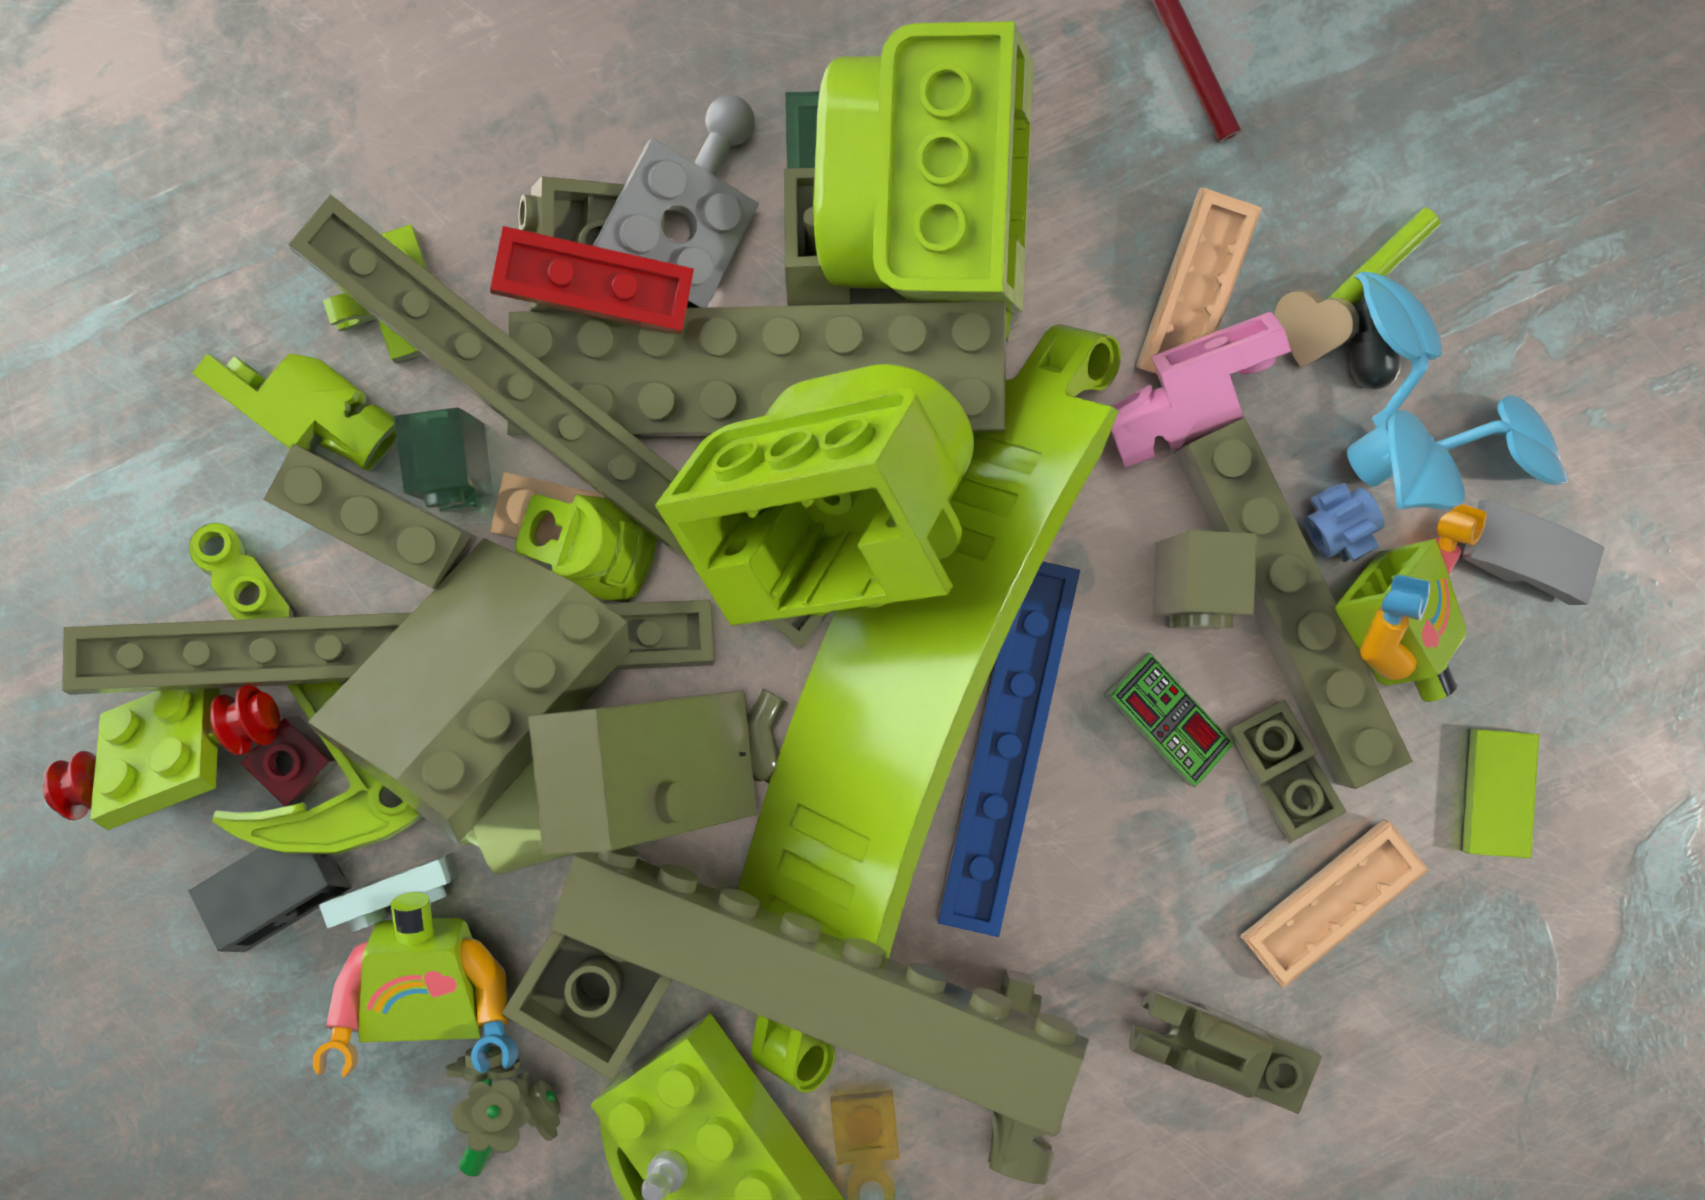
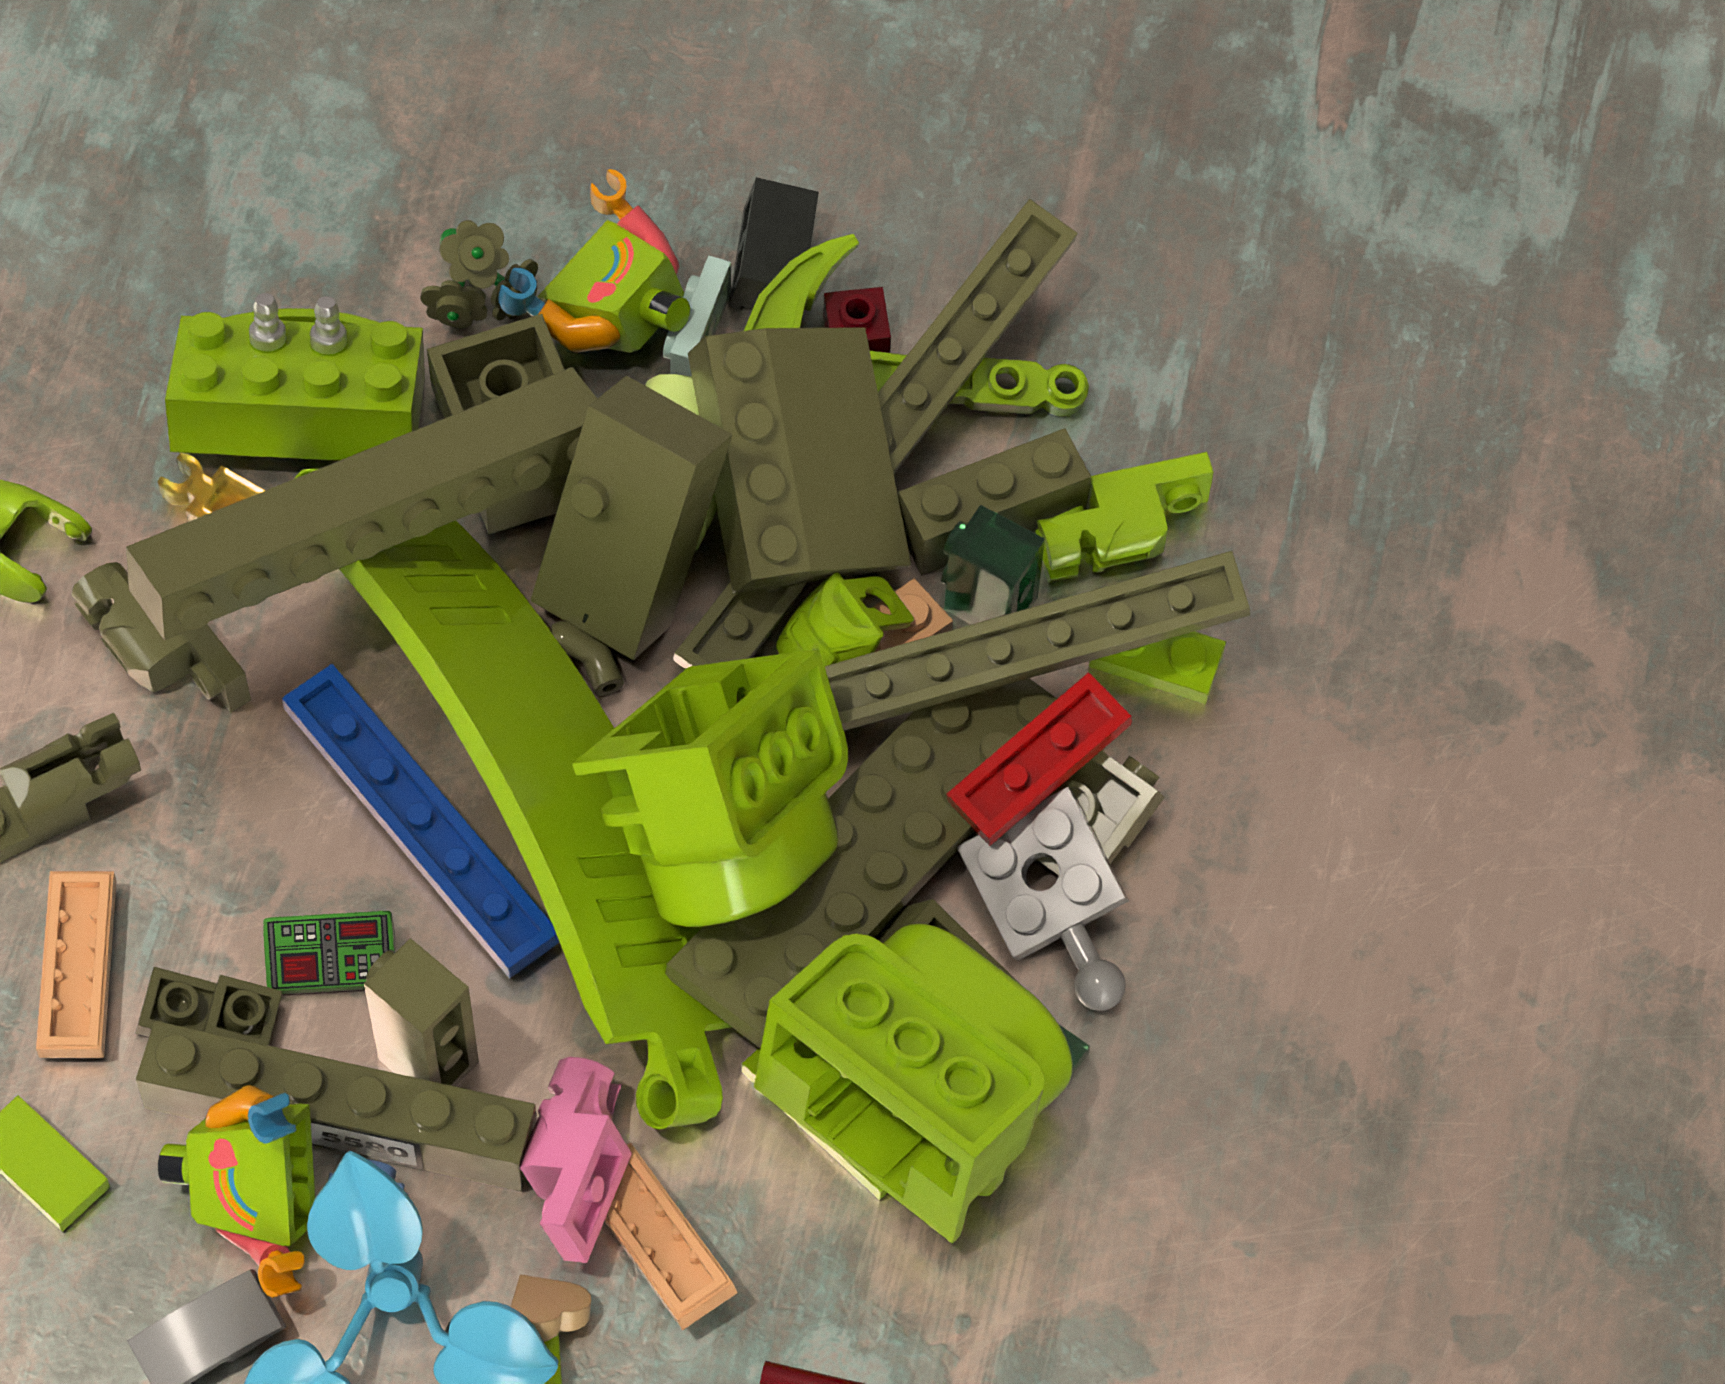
camera: 130 degrees right, 25 degrees down
lime plate [43,684,280,830] -> none

